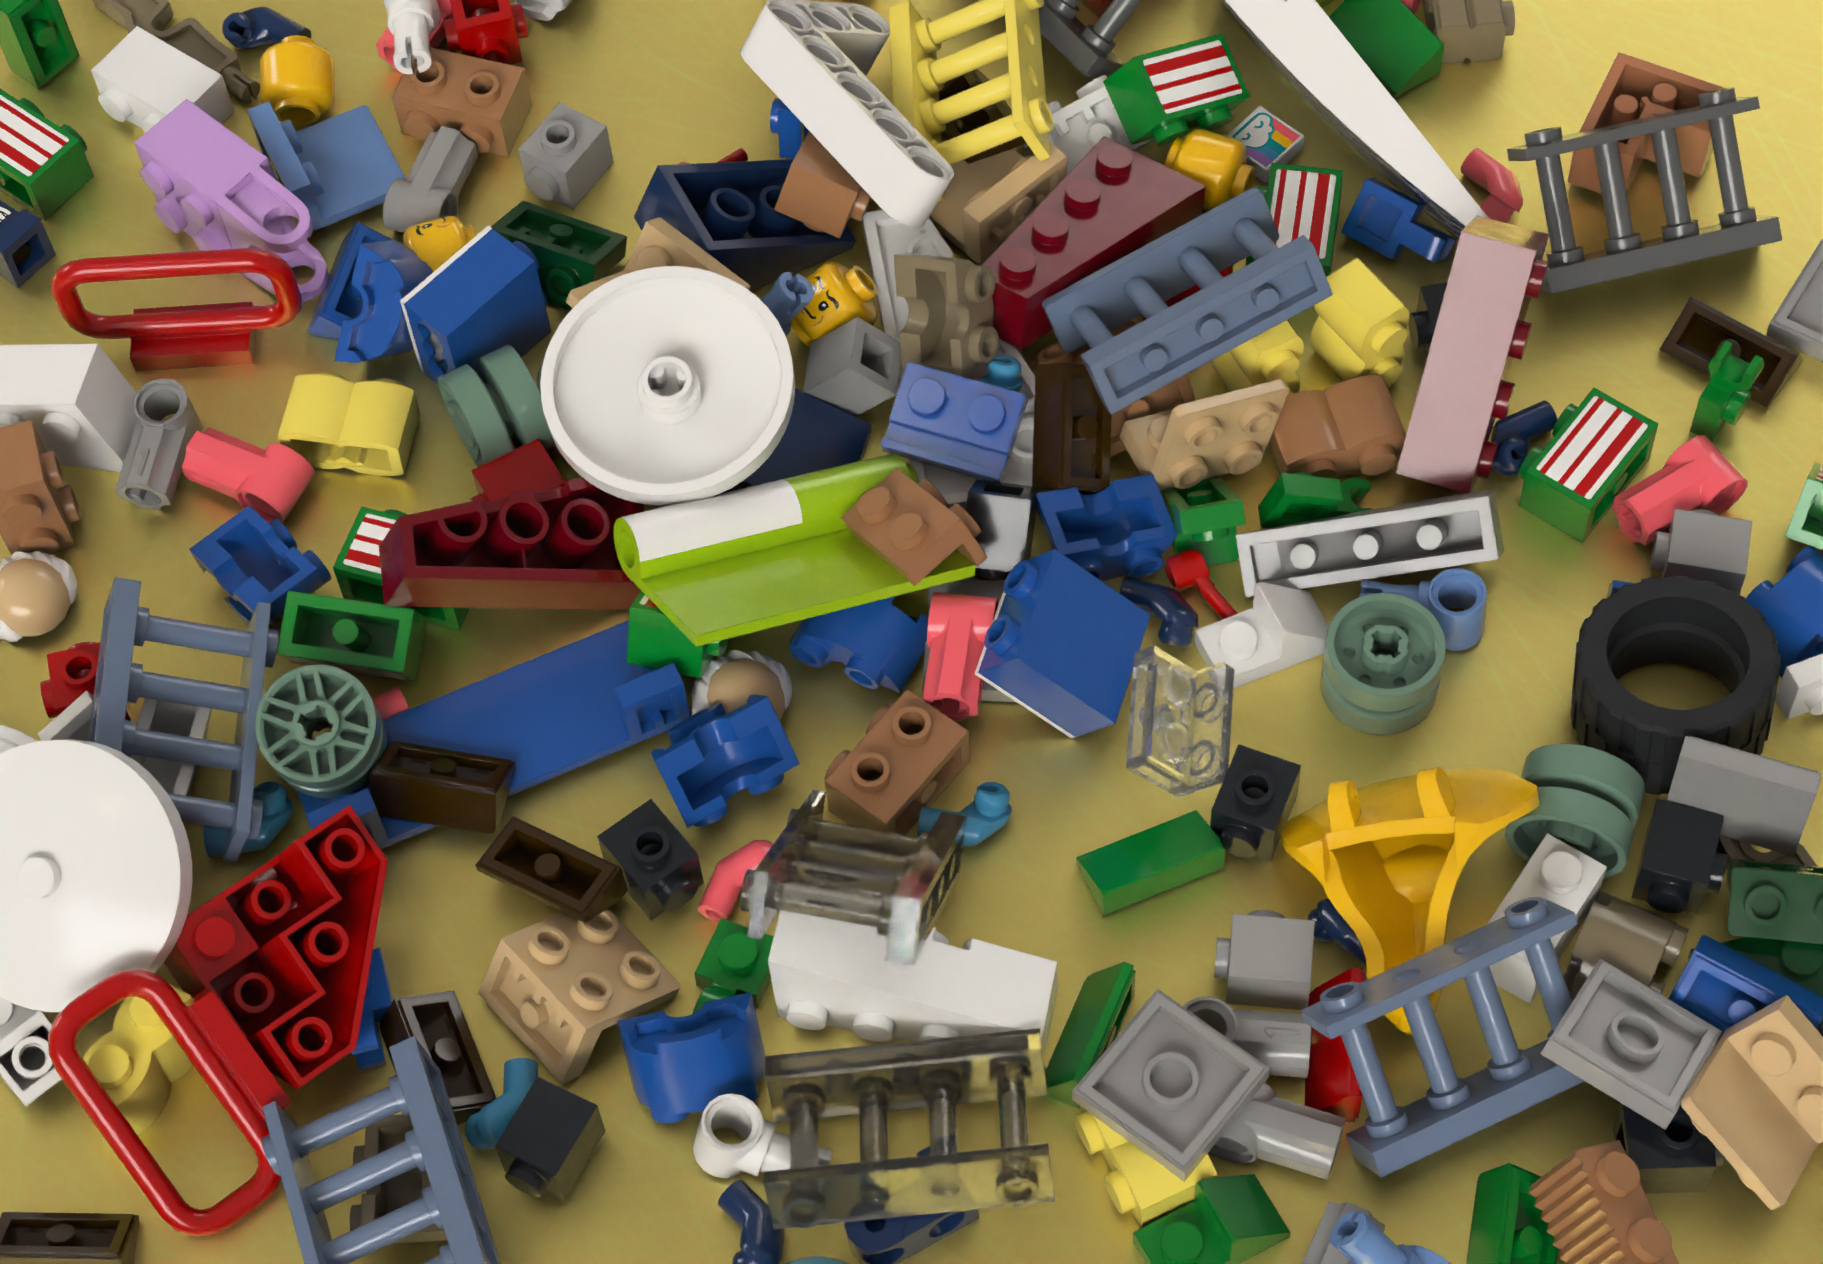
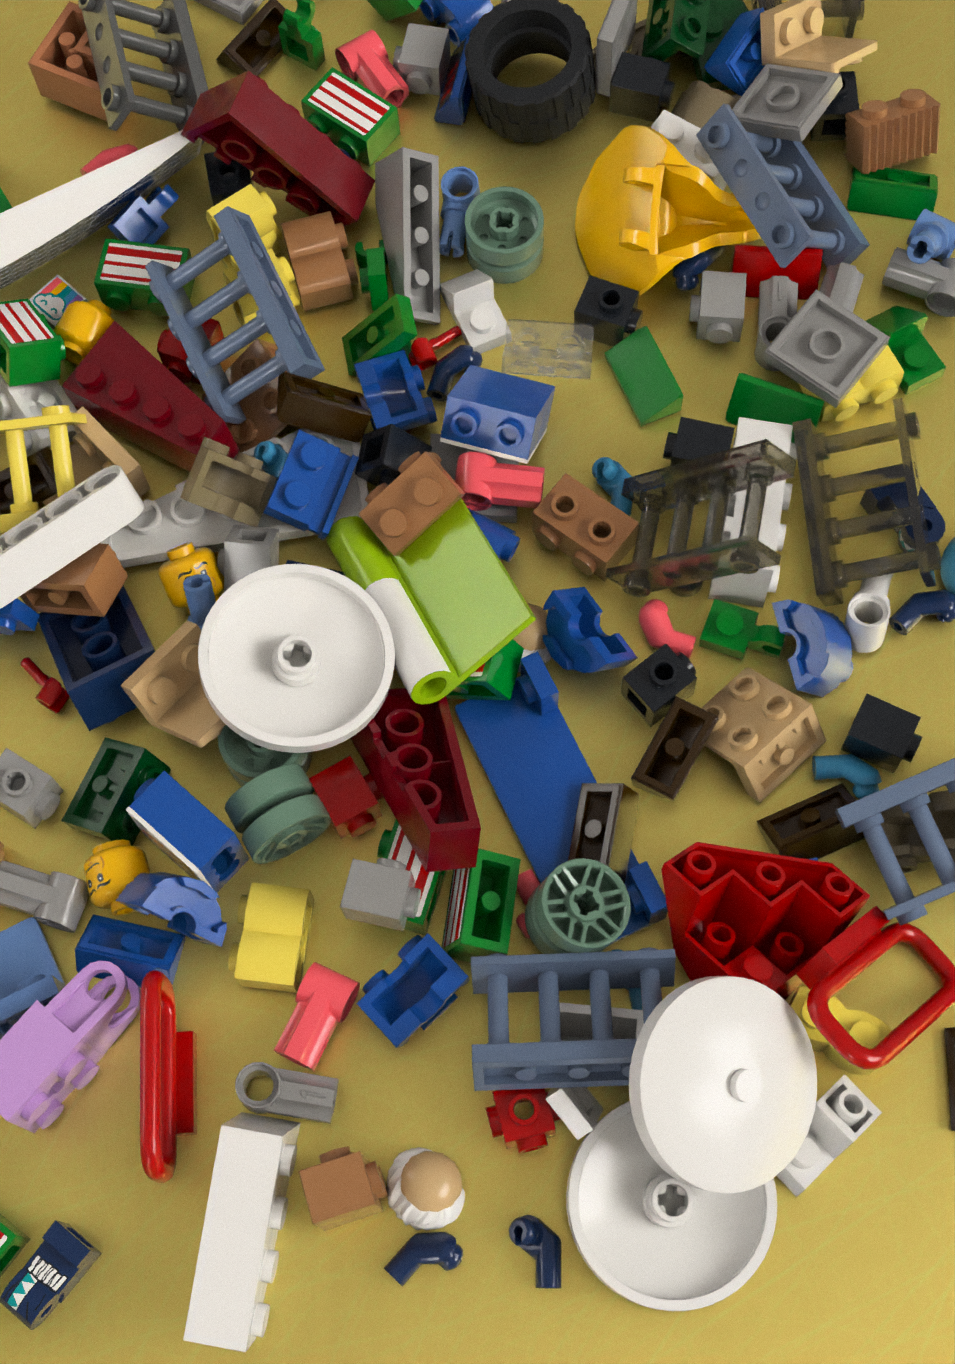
camera: 90 degrees left, 10 degrees up
tan bracket [1119,379,1289,491] -> none
sand green wheel [1505,744,1645,878] -> none
none -> light grey brick [340,858,421,931]
none -> black brick [663,417,735,488]

